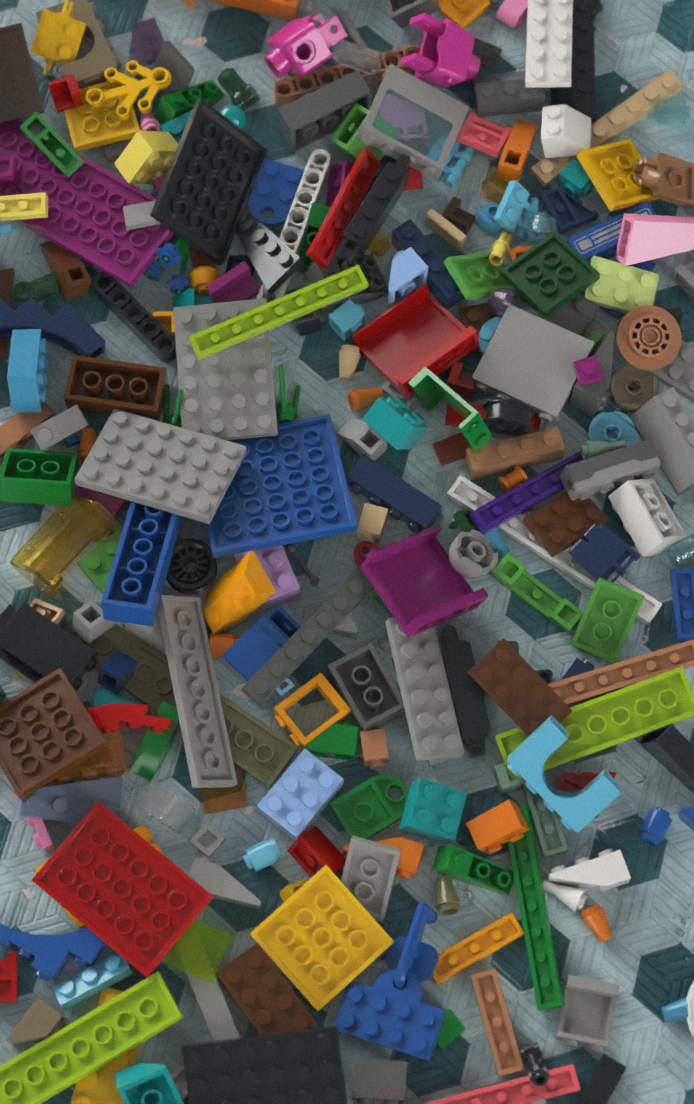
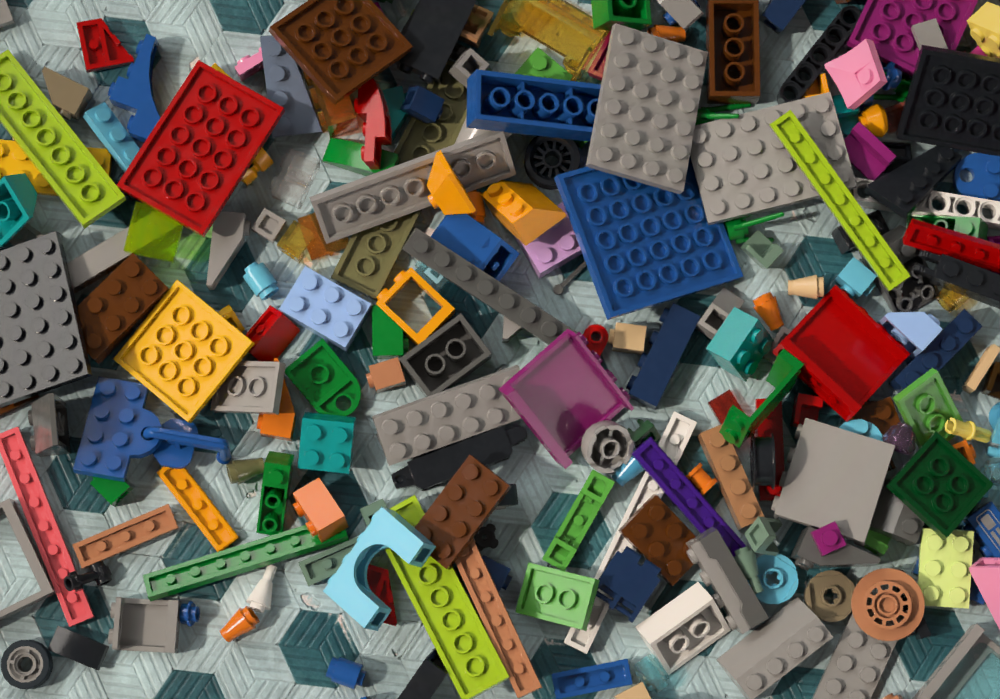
camera: 75 degrees right, 10 degrees up
white slope [547,849,631,891] -> none
none -> blue plate [179,601,200,627]
none -> clear yellow panel [277,220,314,263]
none -> light orange slope [427,150,476,215]
none -> sand green panel [740,230,784,269]
none -> sand green panel [744,516,782,556]
none -> bright pink plate [824,39,888,110]

